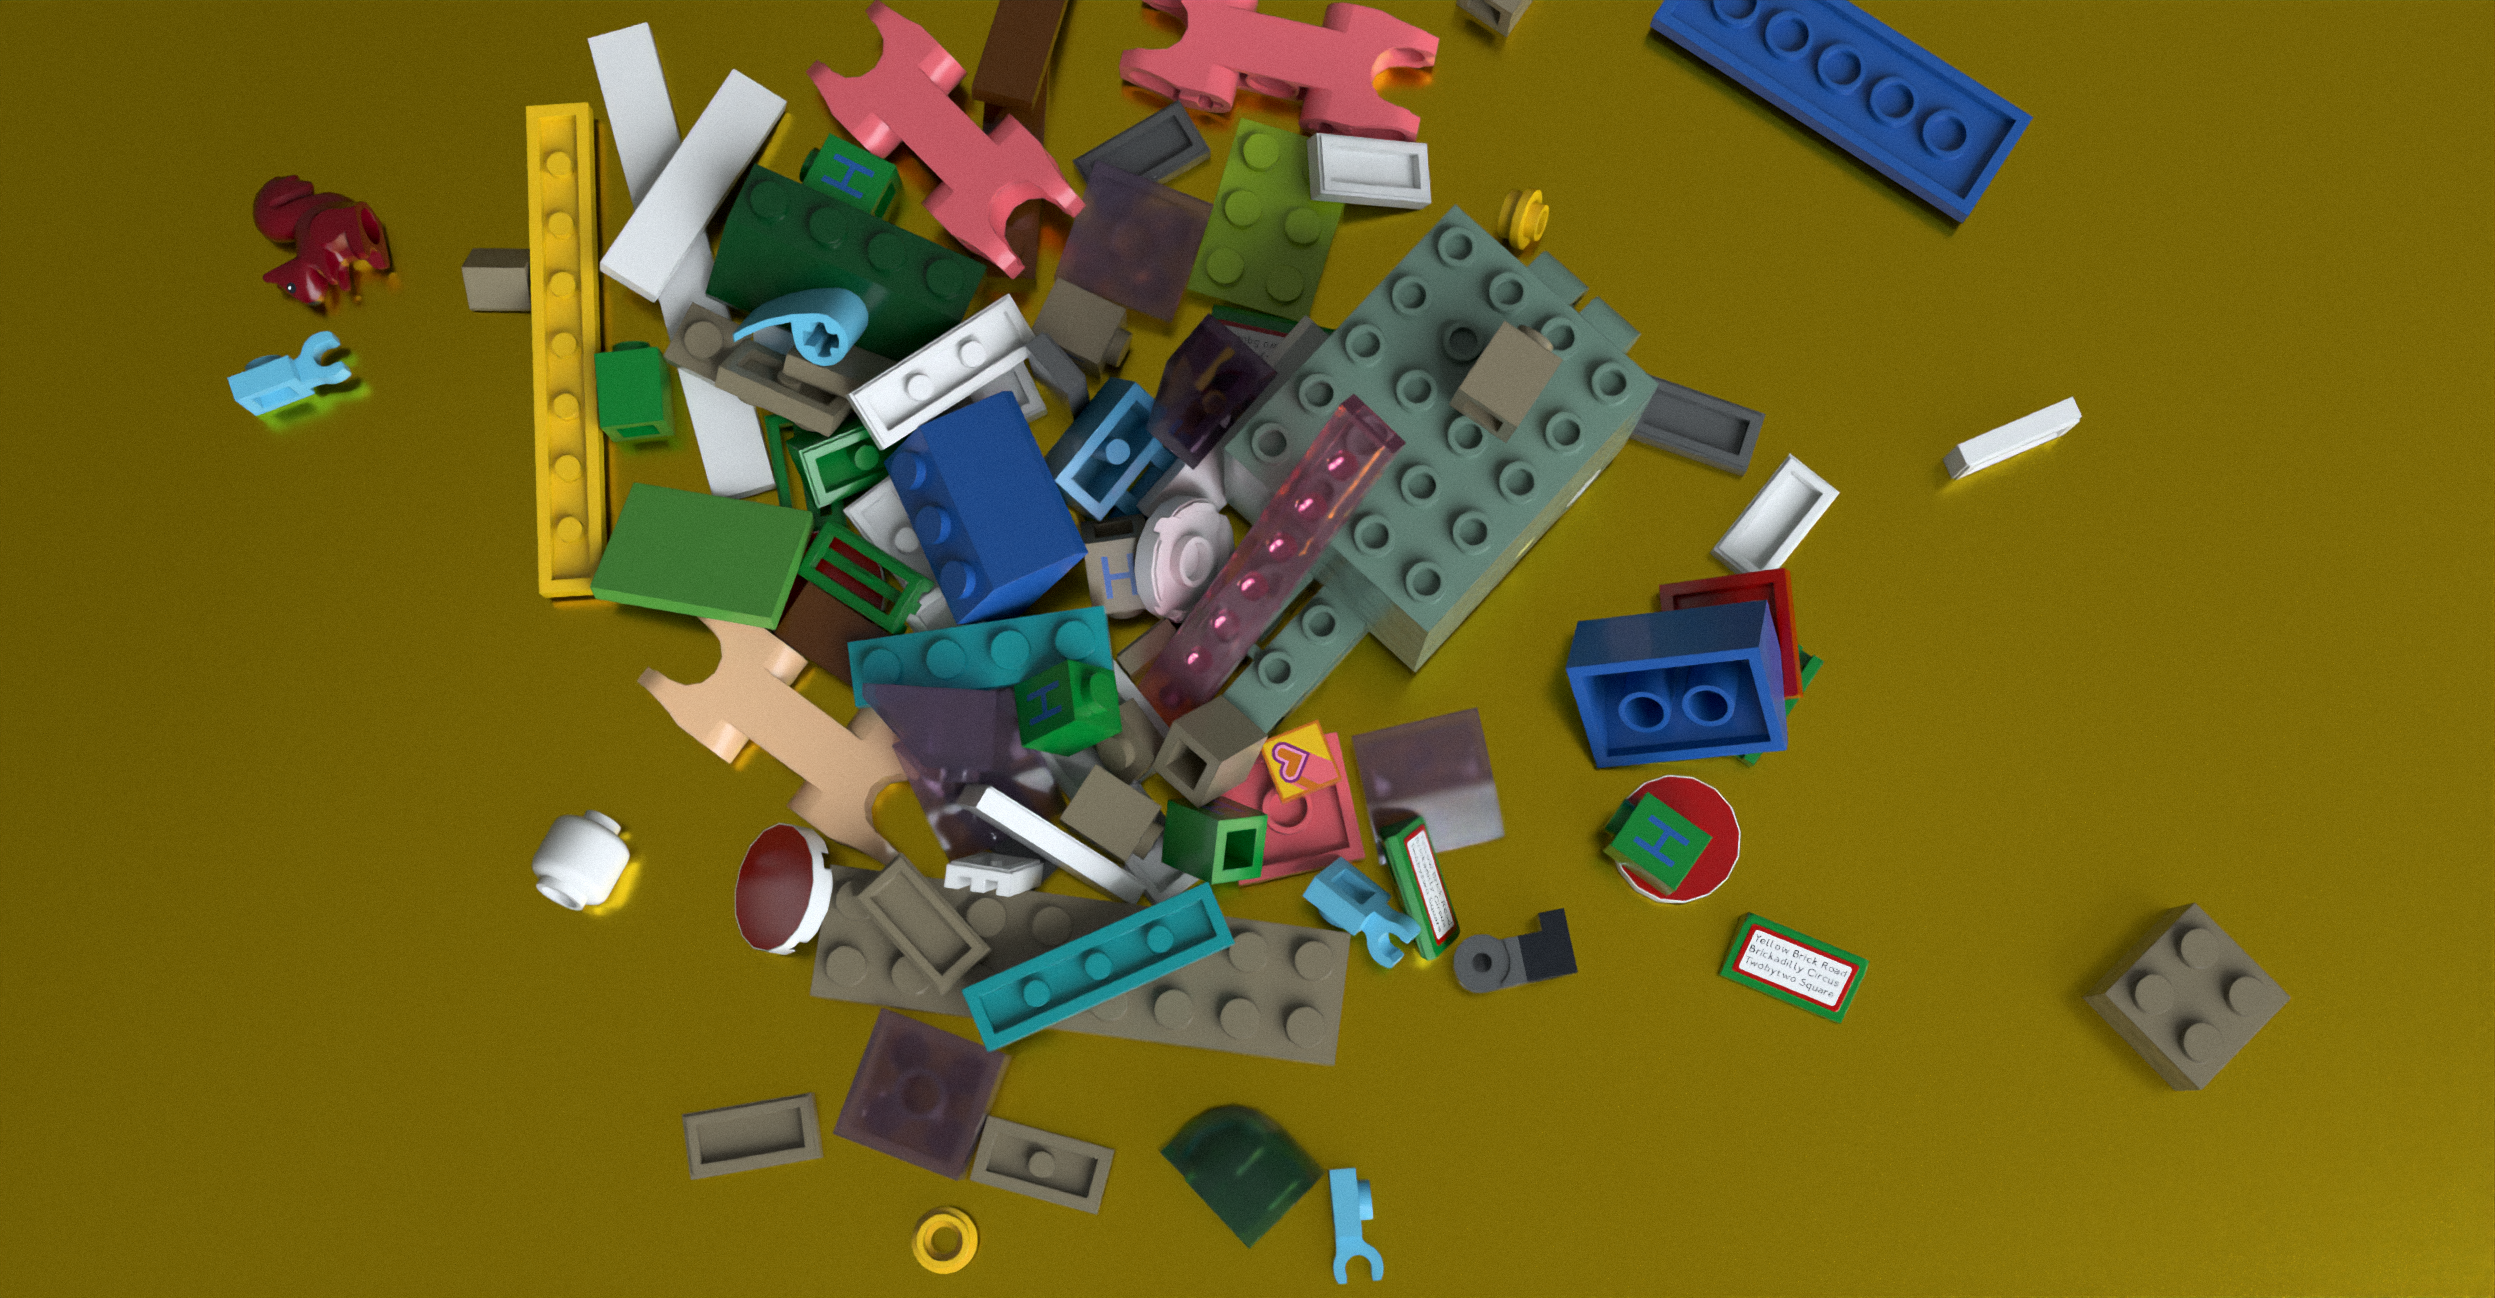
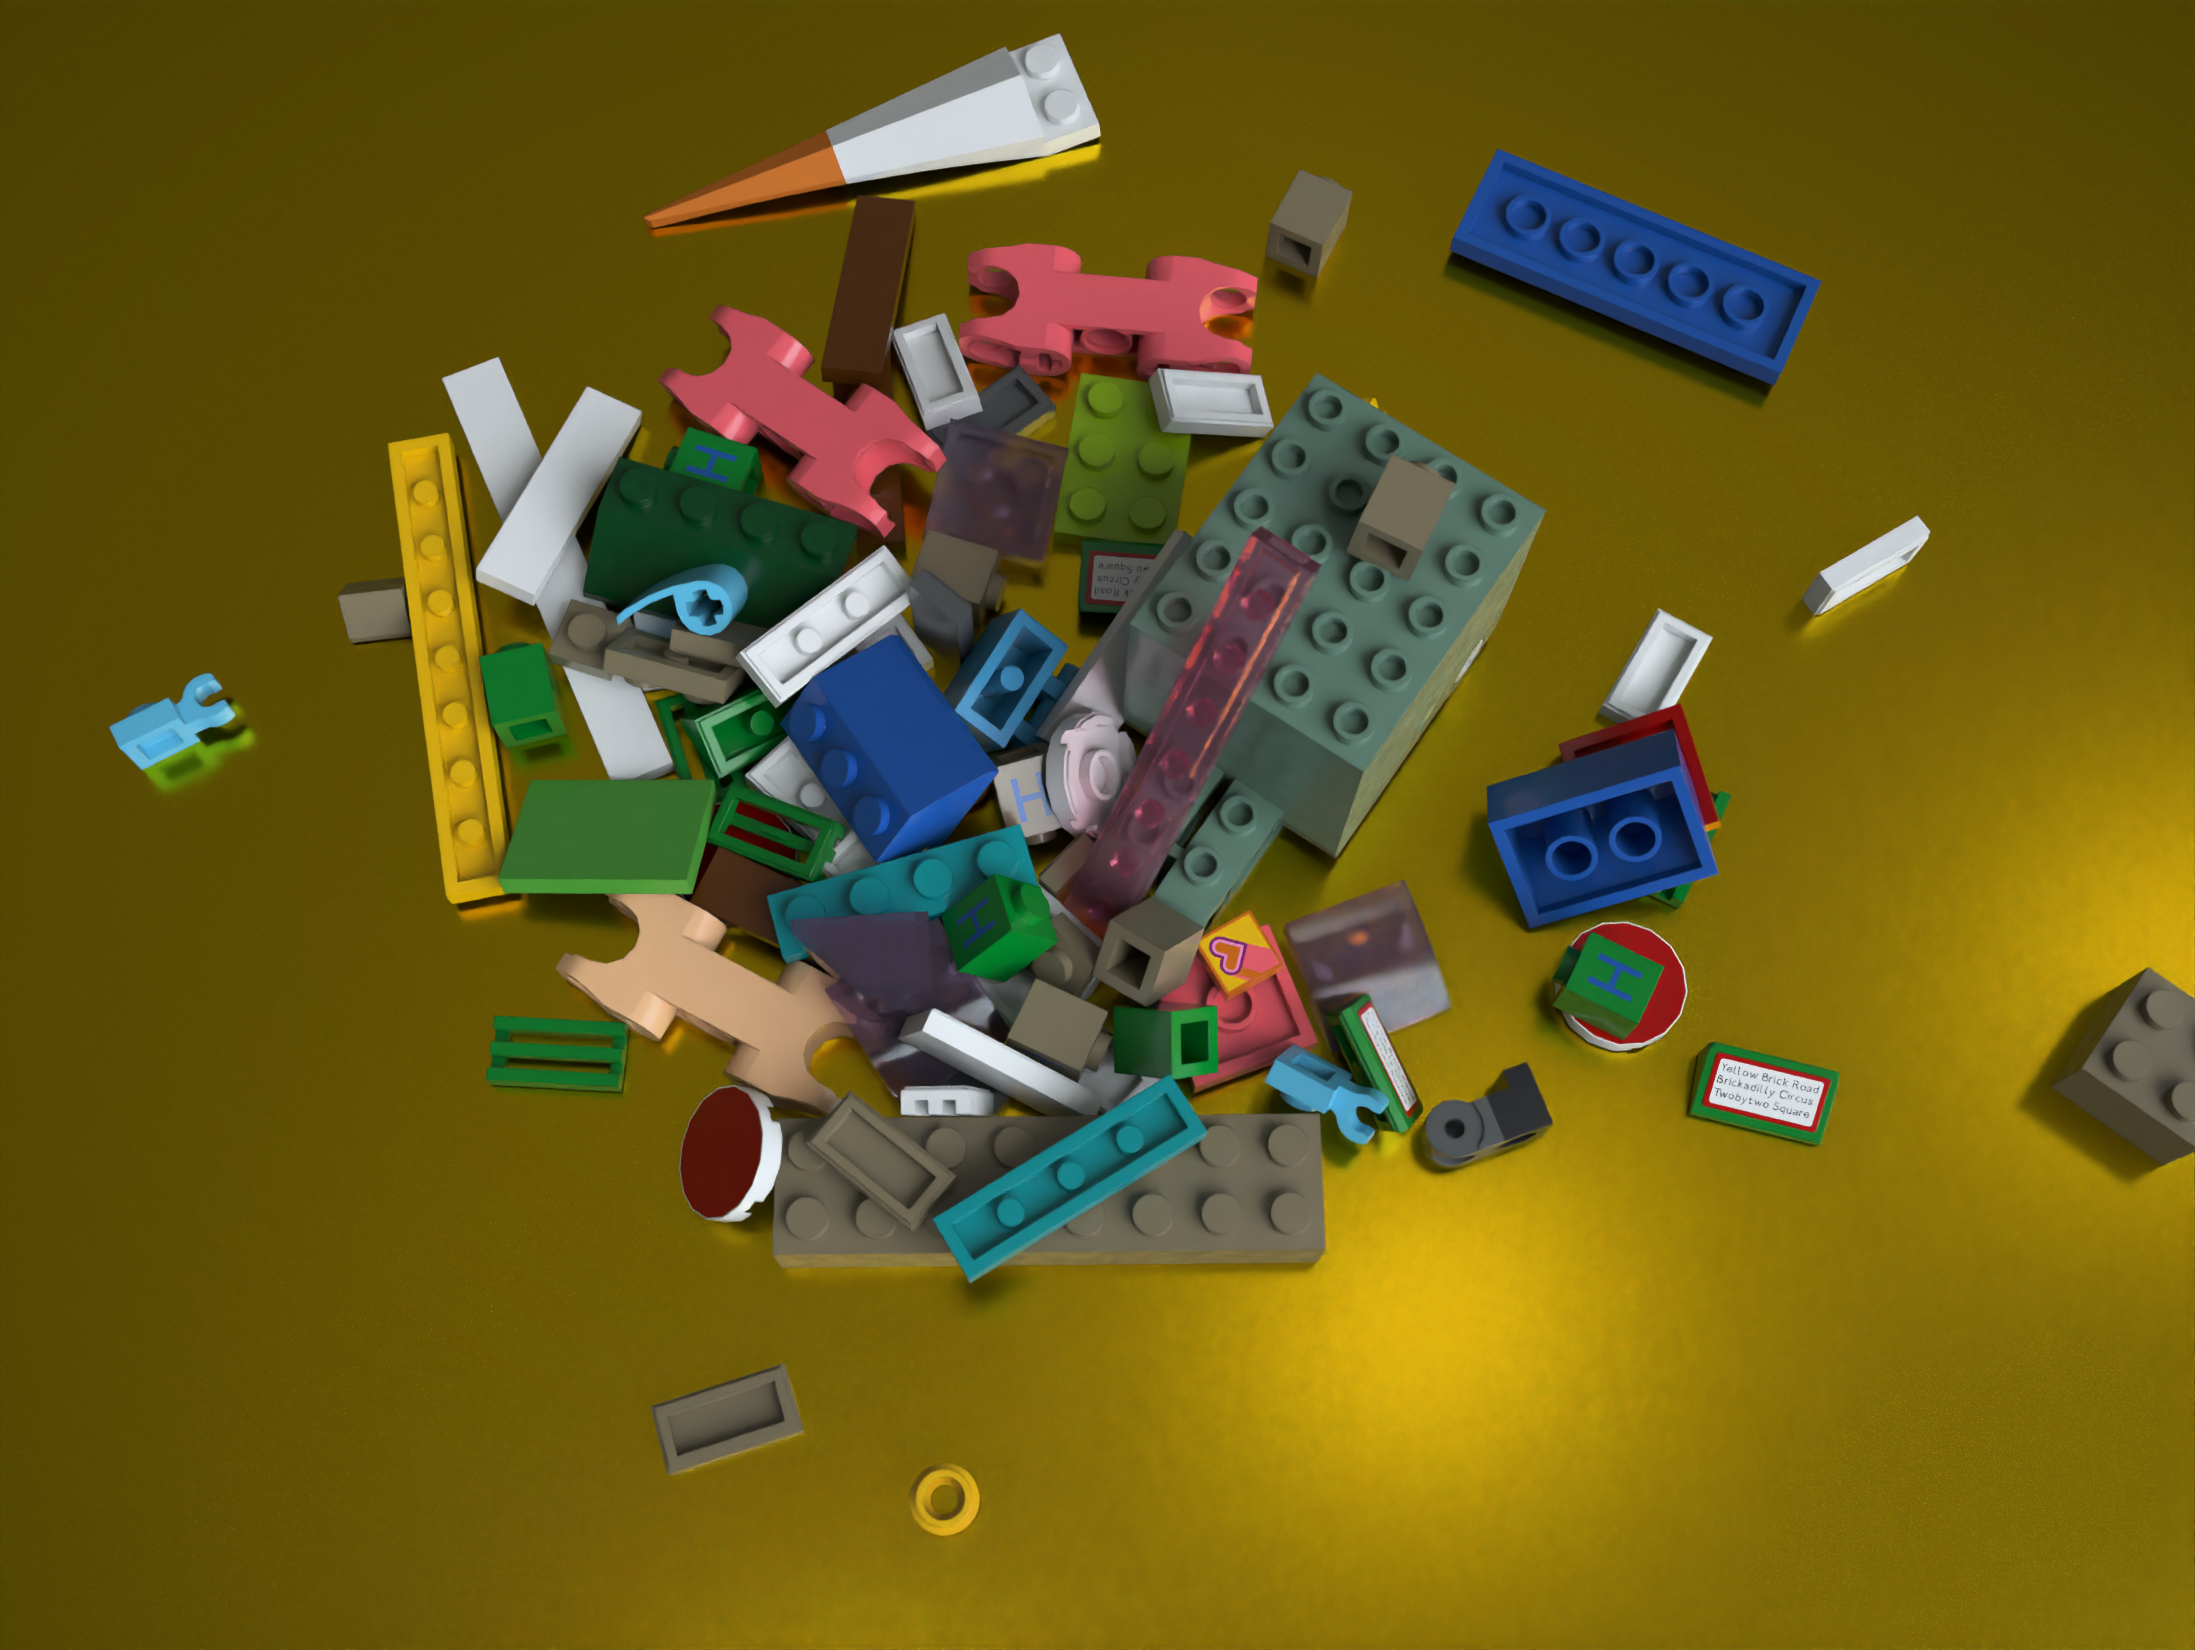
camera: 10 degrees left, 10 degrees down
dark red animal [252,175,390,306] -> none
white head [531,810,630,911] -> none
brick [833,1008,1012,1181] -> none
dark tan plate [970,1115,1115,1215] -> none
slope [1146,313,1278,470] -> none
clear green brick [1157,1102,1326,1249] -> none
medium azure plate [1327,1167,1384,1284] -> none
dark grey tile [1629,374,1765,477] -> none
none -> green tile [486,1015,629,1092]
none -> white tile [892,313,983,431]

